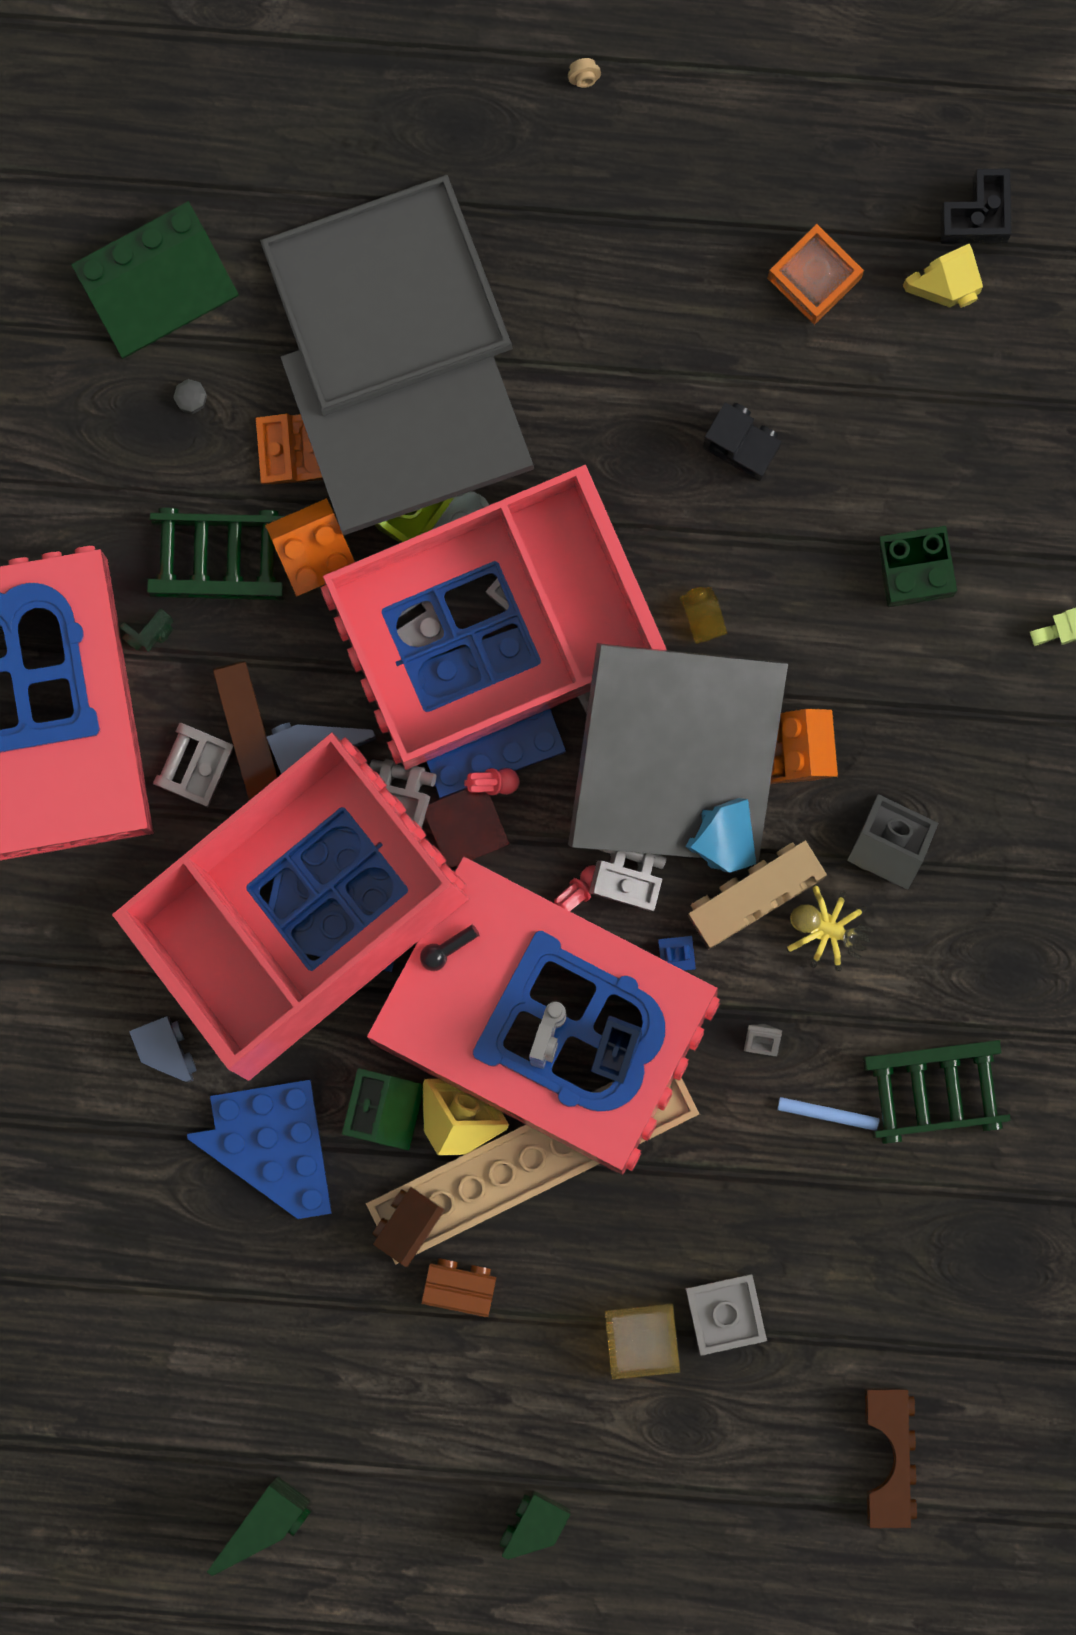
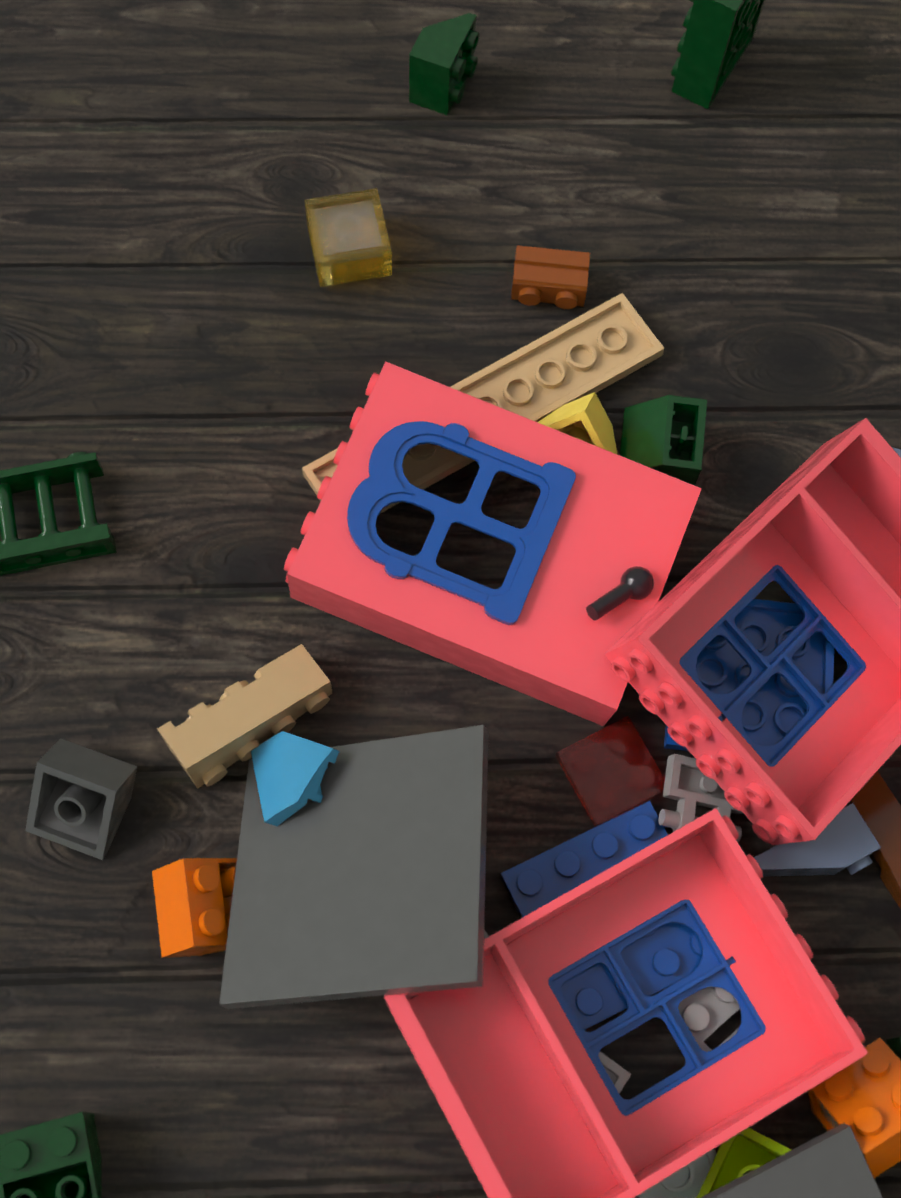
camera: 170 degrees right, 15 degrees down
blue wing [187,1080,332,1219] -> none
reddish brown slope [372,1187,445,1268] -> none
coral axle [464,768,520,795] -> none
light grey plate [529,1002,566,1069] -> none
coral axle [554,865,596,911] -> none
light grey plate [589,850,666,911] -> none
dark blue slope [591,1016,642,1084] -> none
blue tile [658,936,696,971] -> none
clear yellow bracket [680,587,728,644] -> none
light grey plate [685,1274,767,1356] -> none
light grey slope [744,1024,782,1056] -> none
light blue bar [777,1097,879,1131] -> none
animal [786,885,873,972] -> none
reddish brown arch [865,1388,917,1528] -> none

